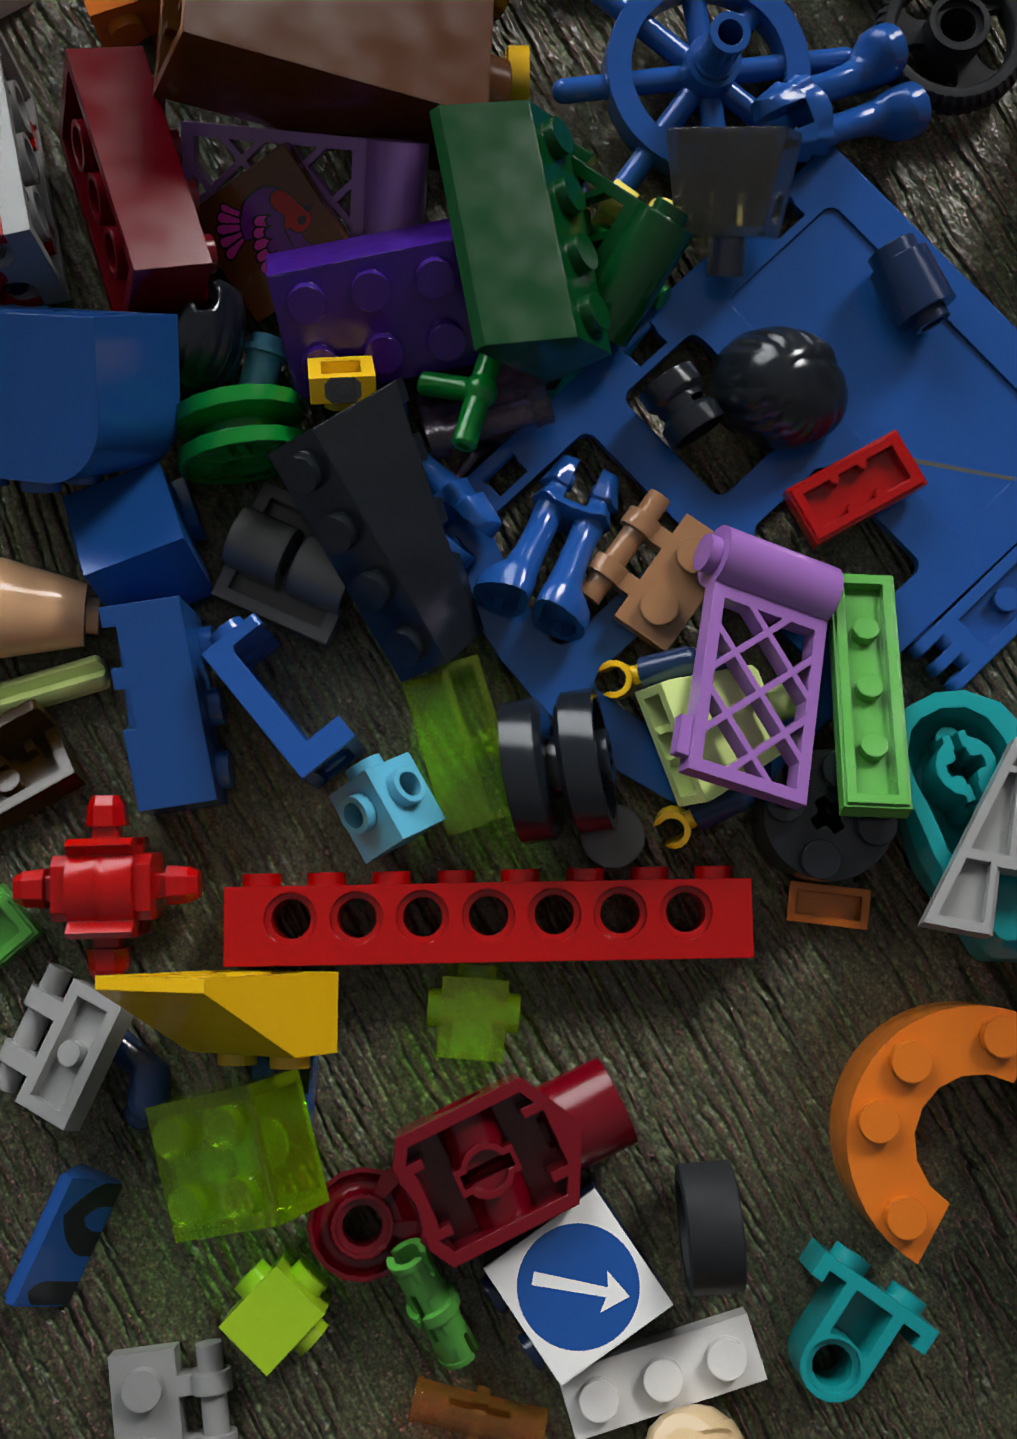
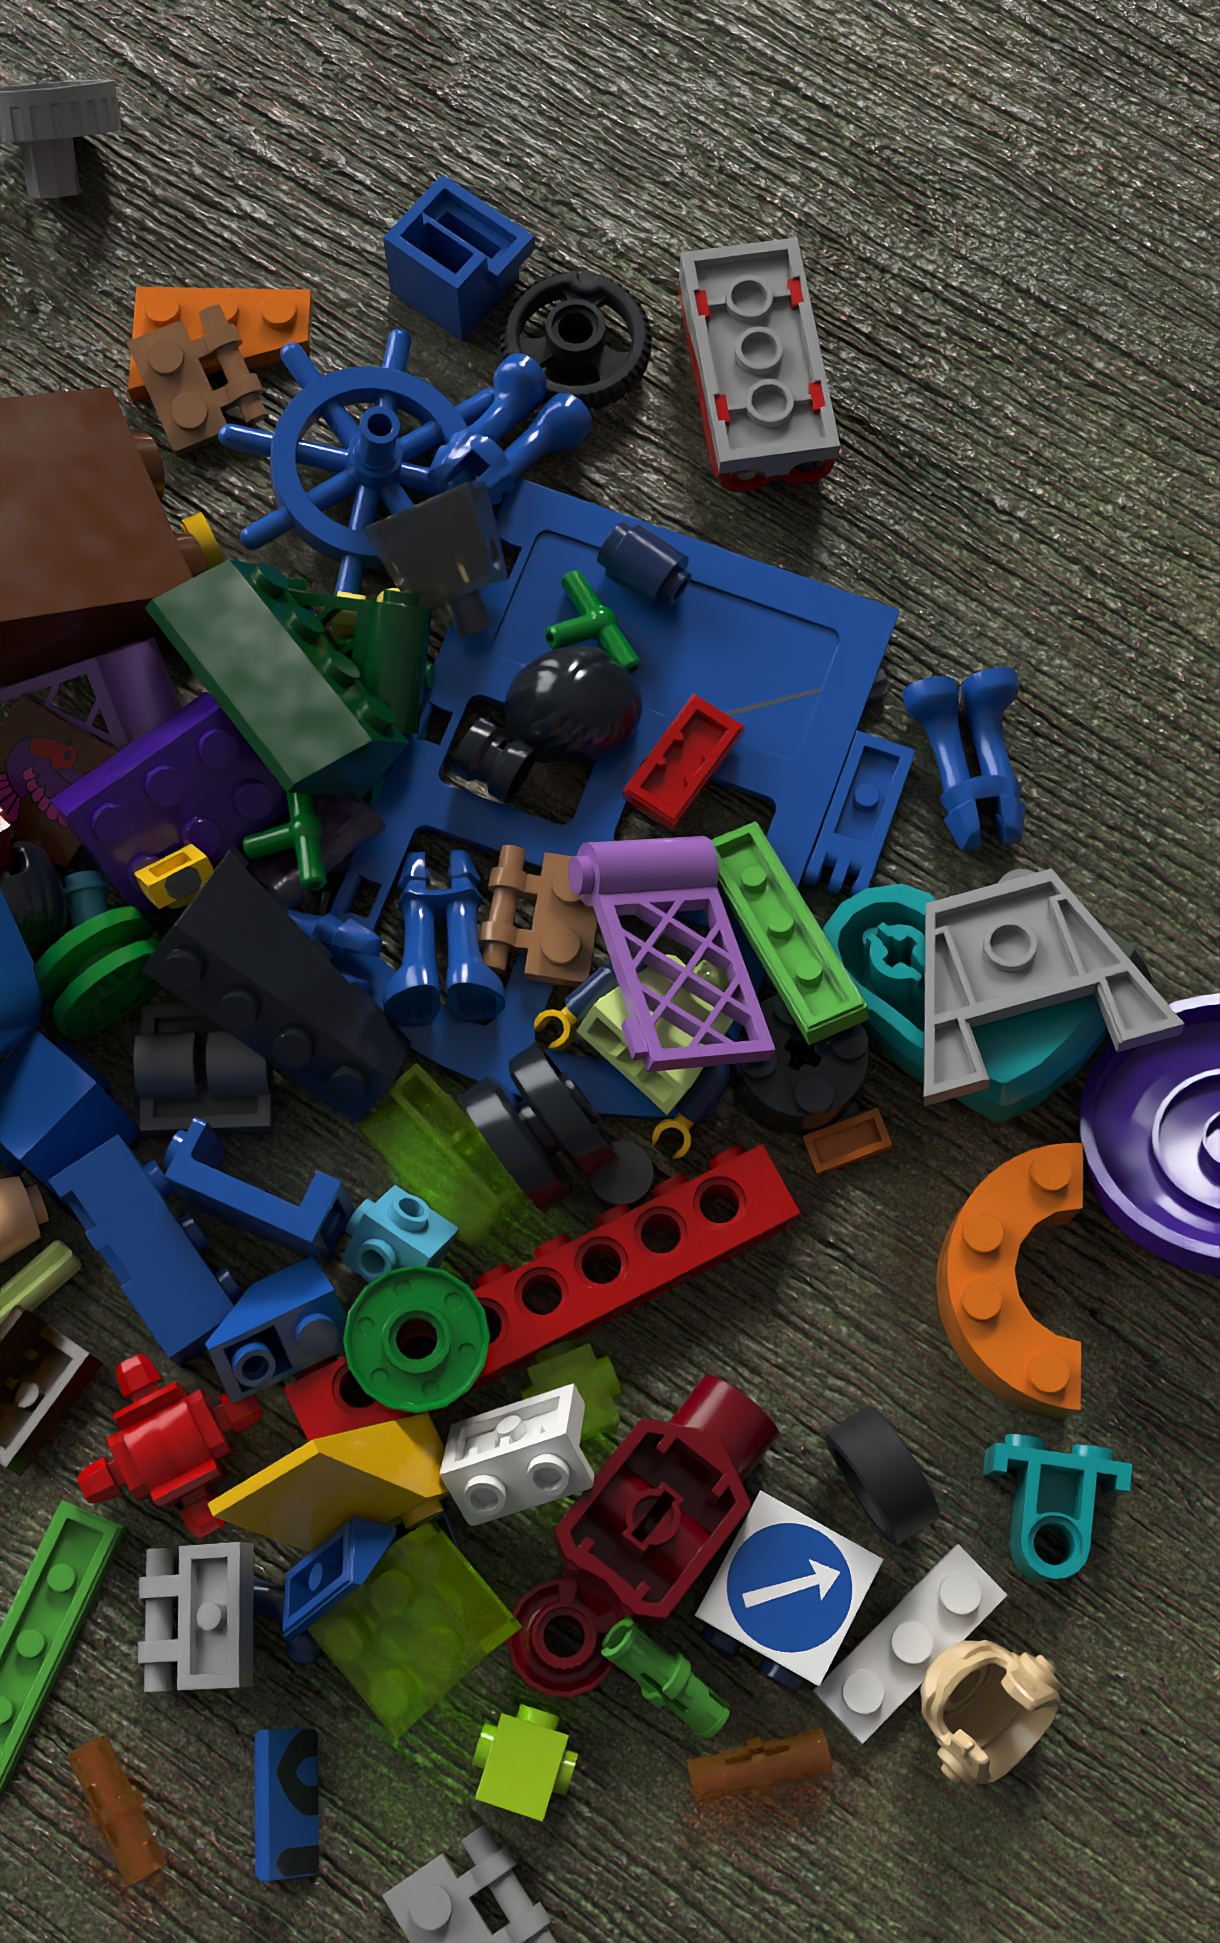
camera: 25 degrees left, 10 degrees down
none -> blue slope [205,1256,347,1404]
none -> blue slope [283,1517,397,1640]
none -> green wheel [343,1265,490,1414]
none -> white bracket [439,1383,595,1526]
none -> green piece [545,570,641,675]

